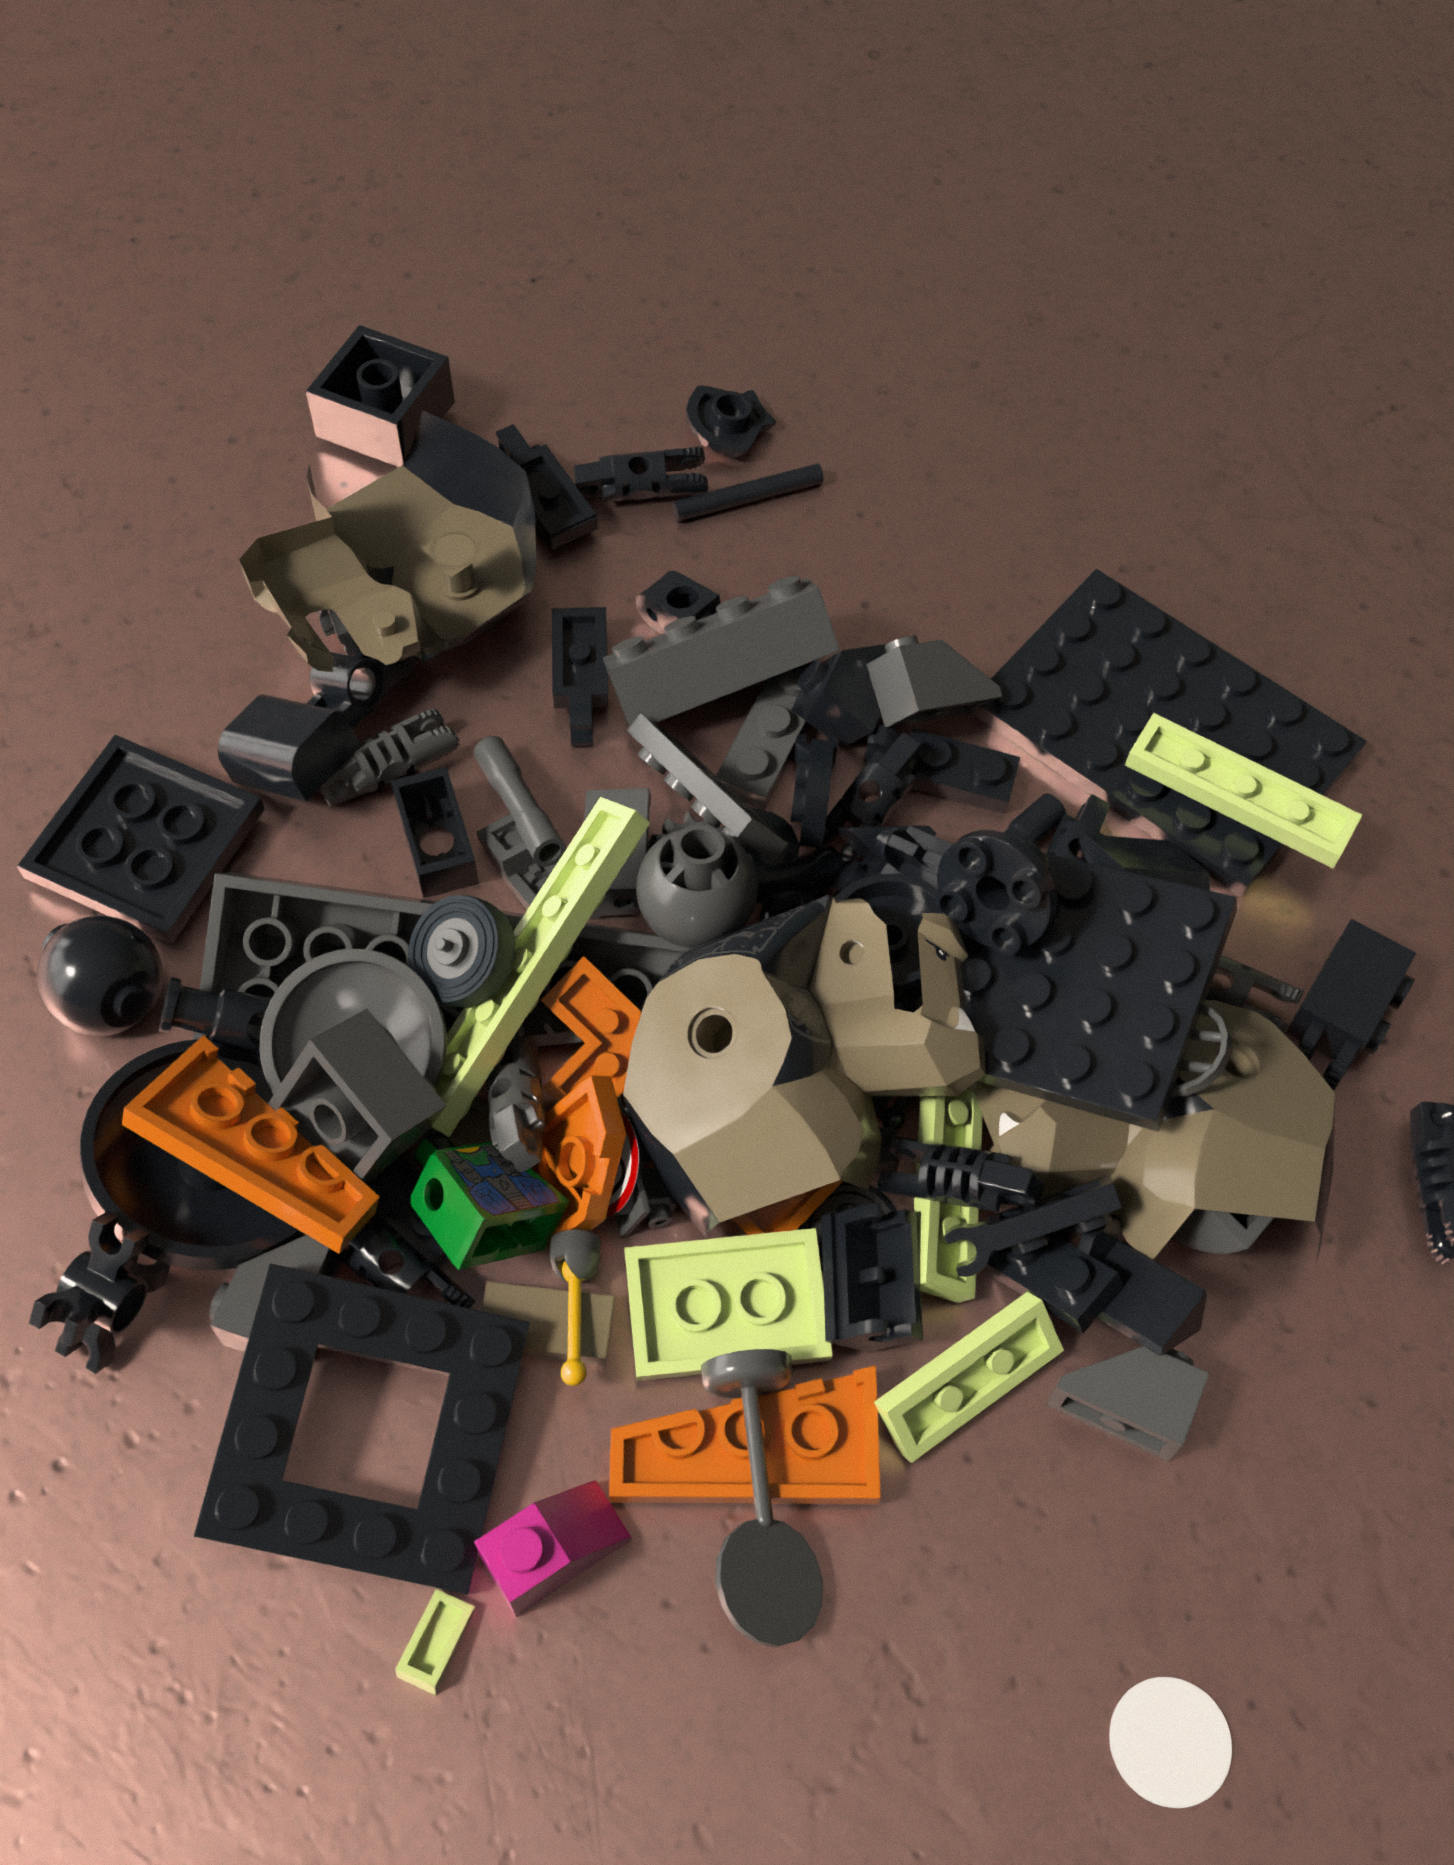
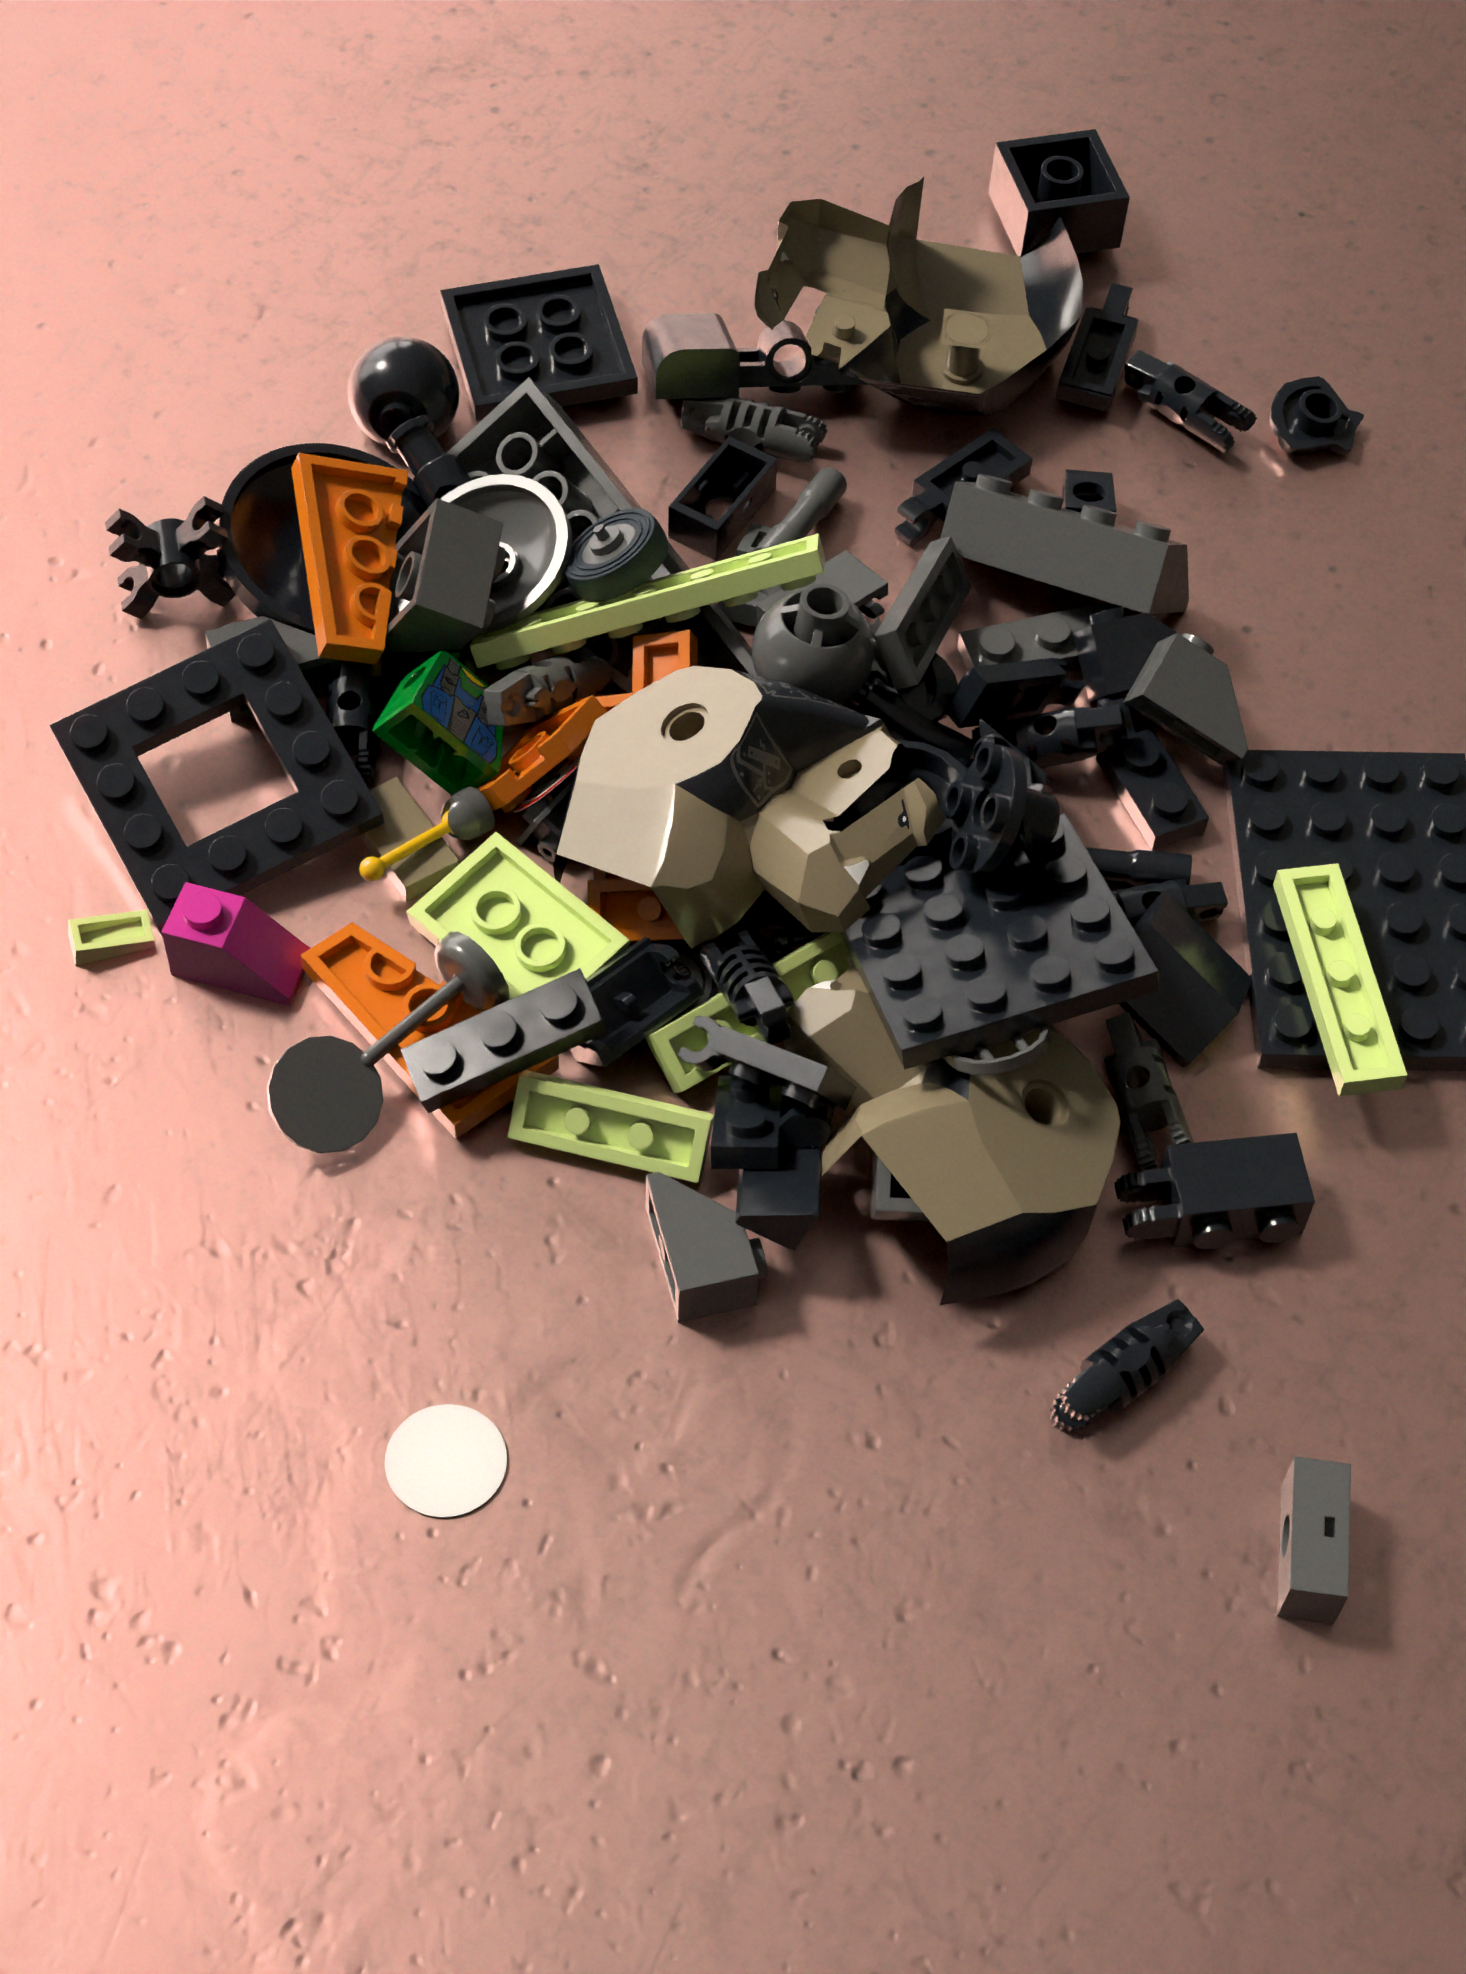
camera: 50 degrees right, 5 degrees down
black bar [672,463,824,522] -> none
none -> plate [401,968,608,1114]

